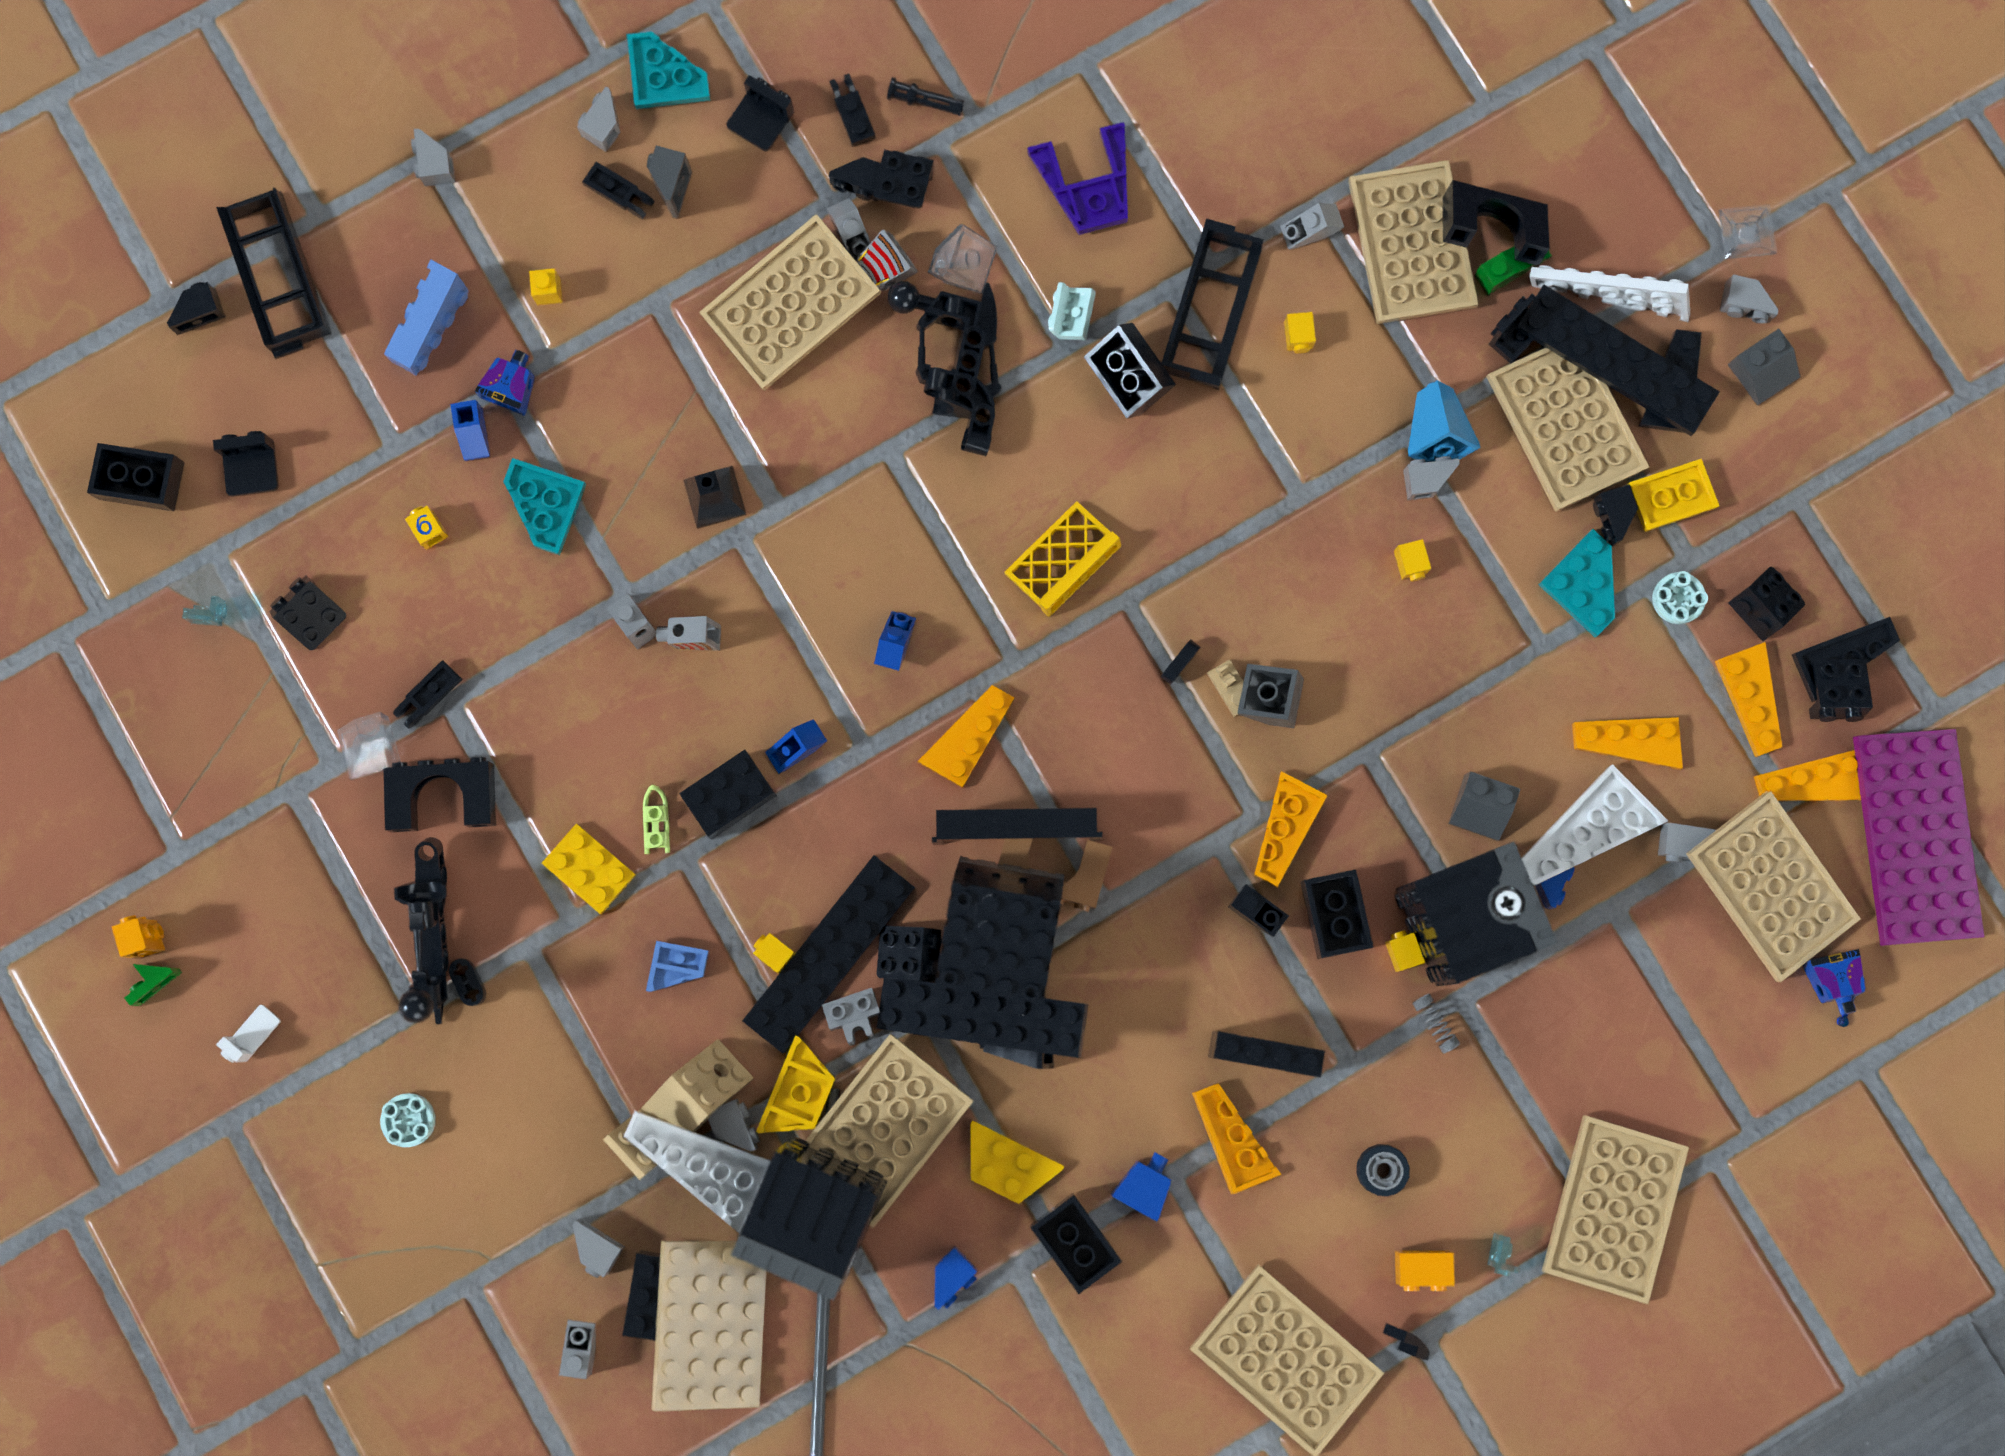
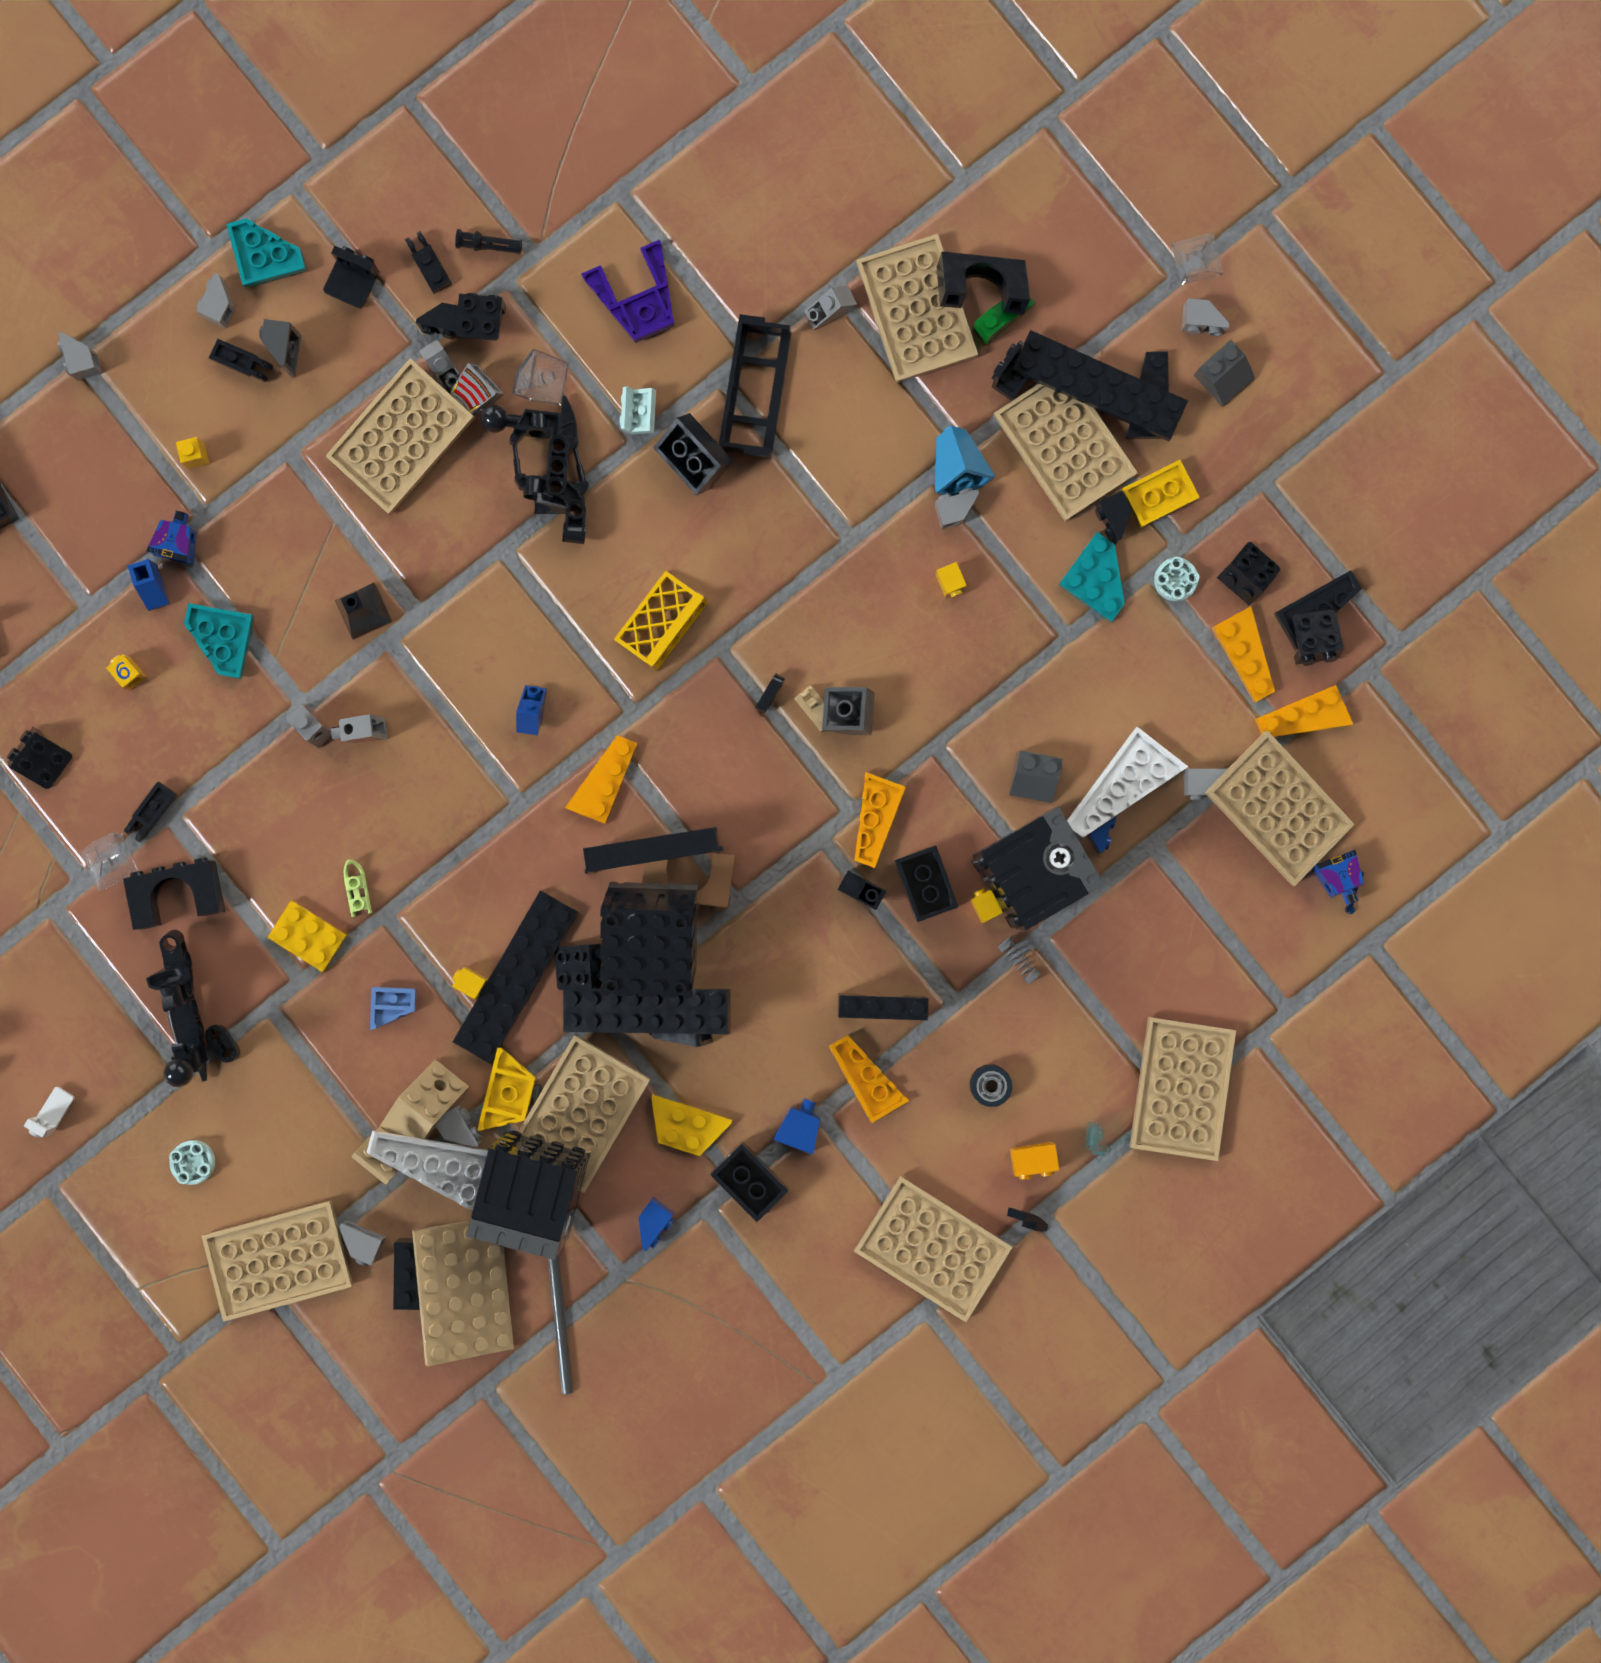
camera: 10 degrees left, 5 degrees up
medium blue wedge [384,259,469,376] -> none
light grey slope [559,1320,596,1379] -> none
black brick [679,749,777,839] -> none
blue slope [765,719,827,774] -> none
light grey plate [822,988,880,1046] -> none
yellow brick [1284,312,1316,354] -> none
white wing [1529,265,1690,322] -> none
light orange wing [1572,717,1683,770] -> none
magenta plate [1853,729,1985,946] -> none
none -> tan plate [202,1200,353,1322]

